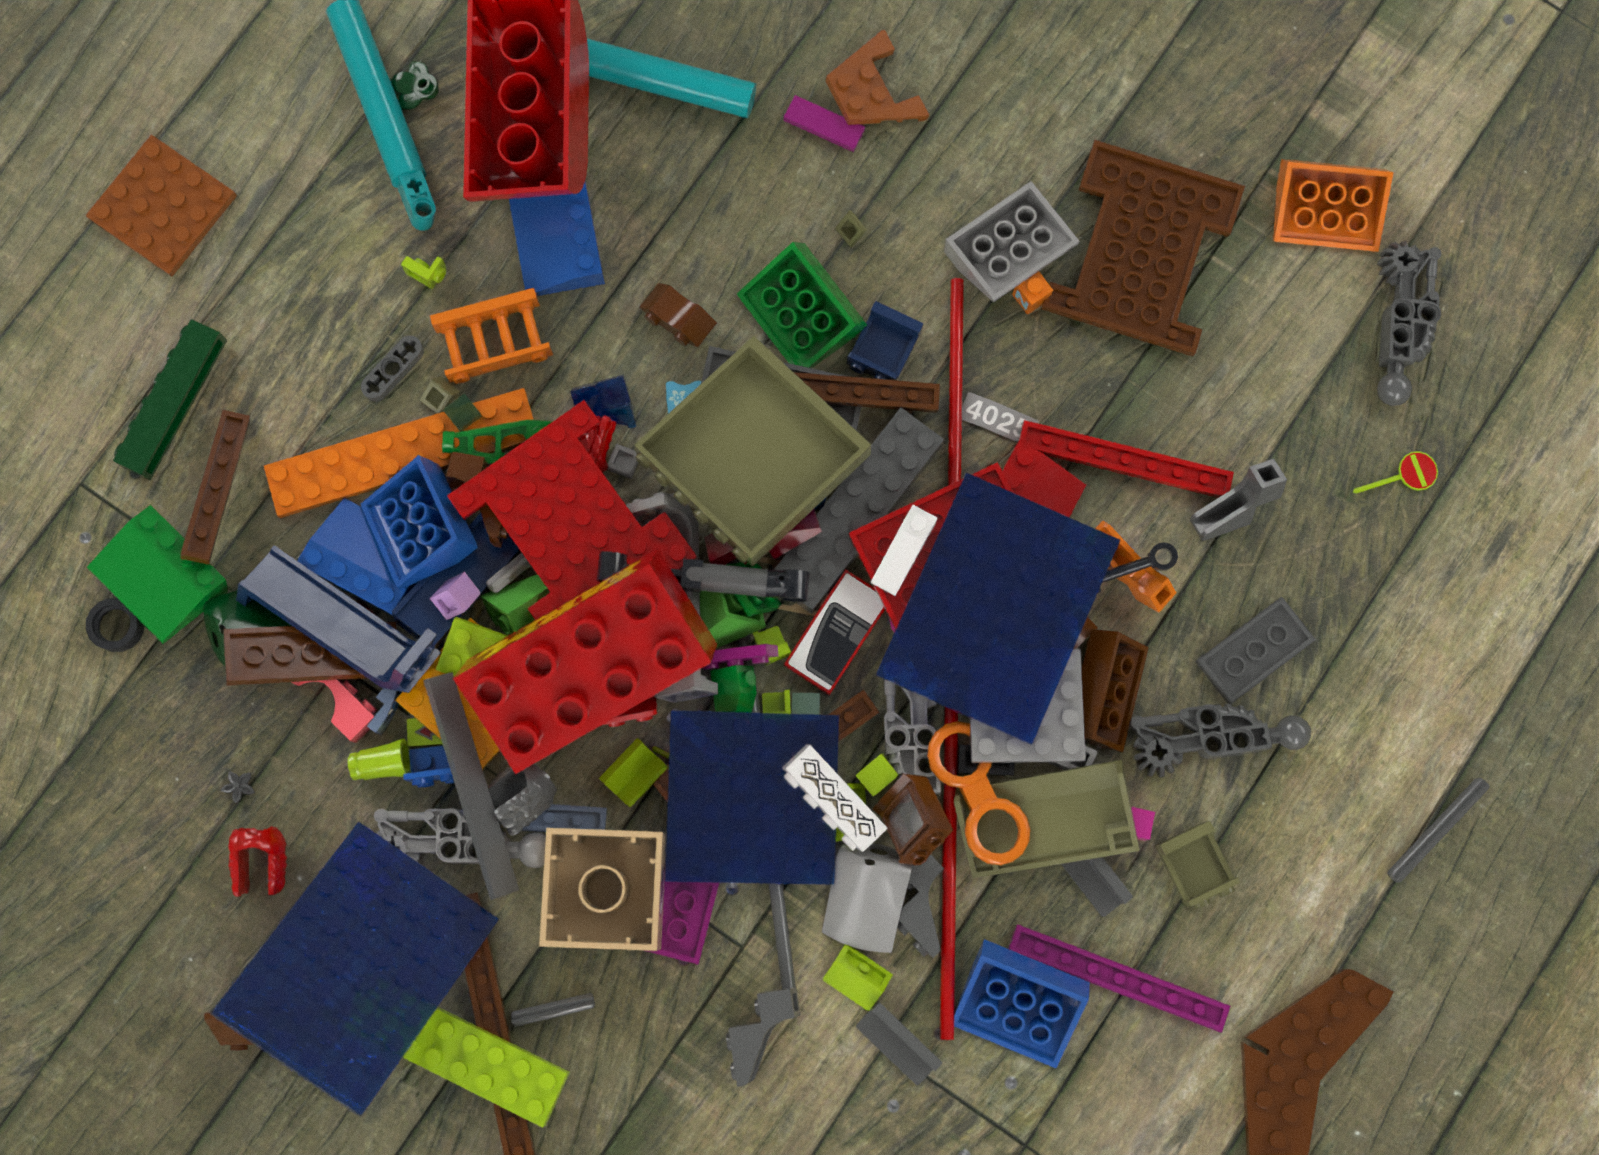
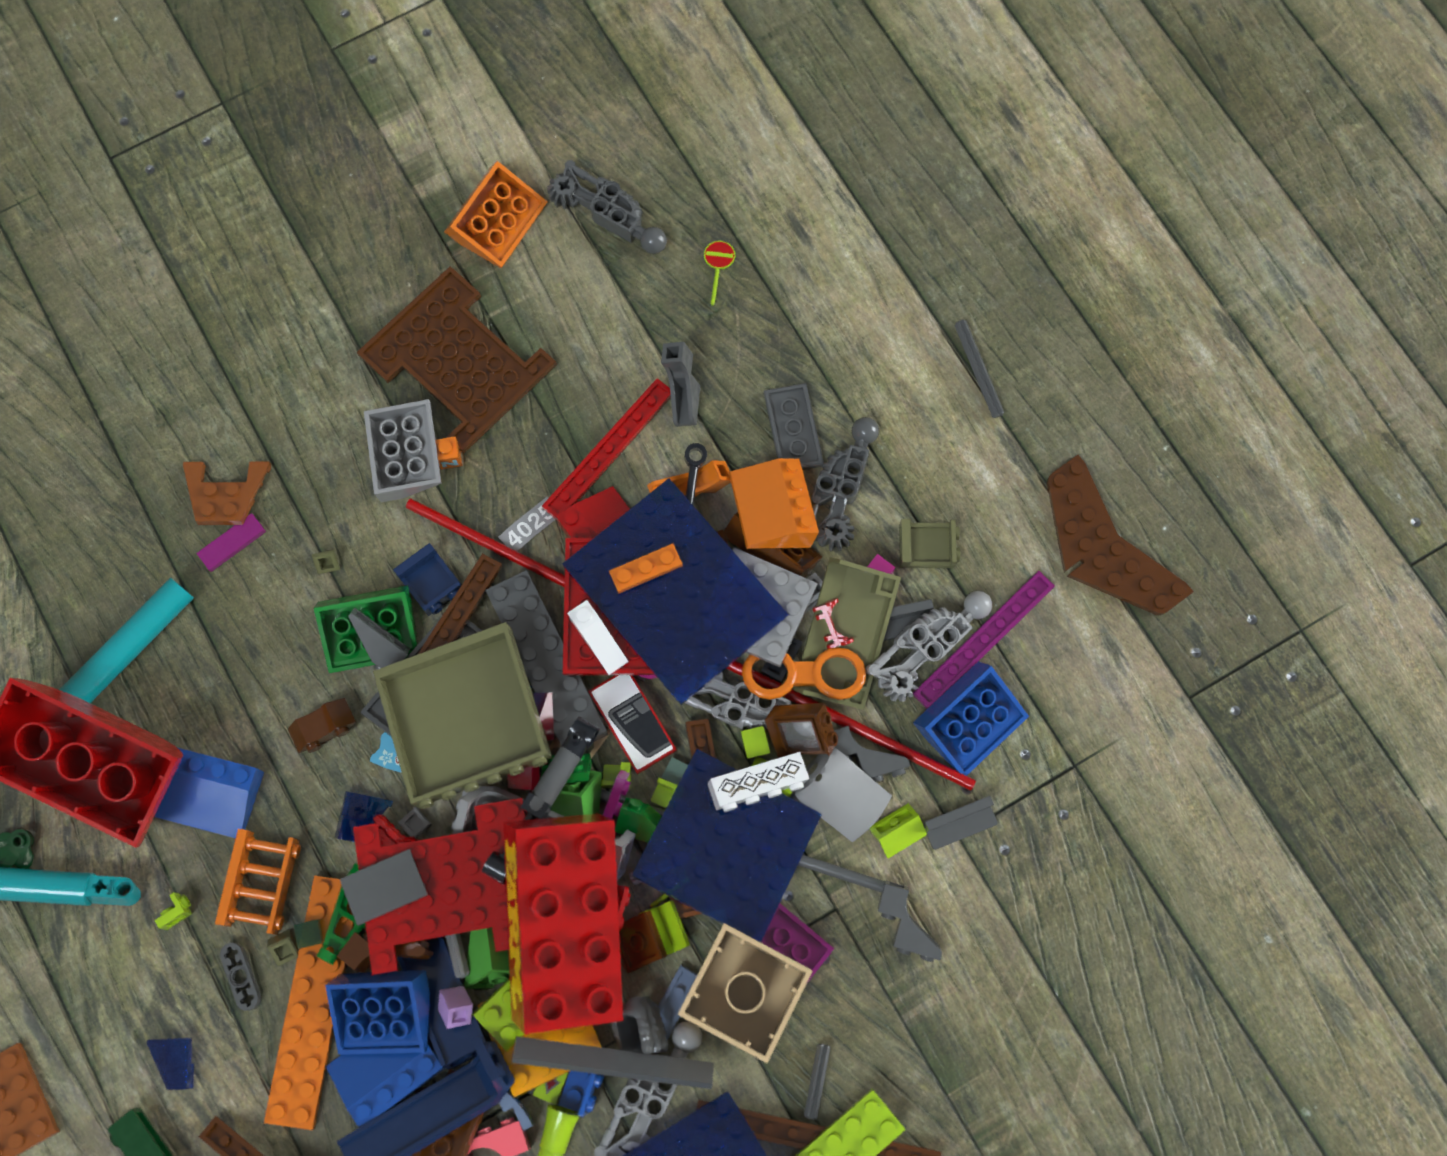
camera: 60 degrees left, 5 degrees down
none -> clear blue slope [147,1038,194,1090]
none -> dark grey tile [339,849,428,926]
none -> dark grey slope [348,607,410,669]
none -> orange plate [609,544,683,594]
none -> reddish brown tile [619,910,668,973]
none -> orange slope [729,458,819,549]
none -> piece [812,598,854,649]
none -> light grey arm [865,590,992,702]

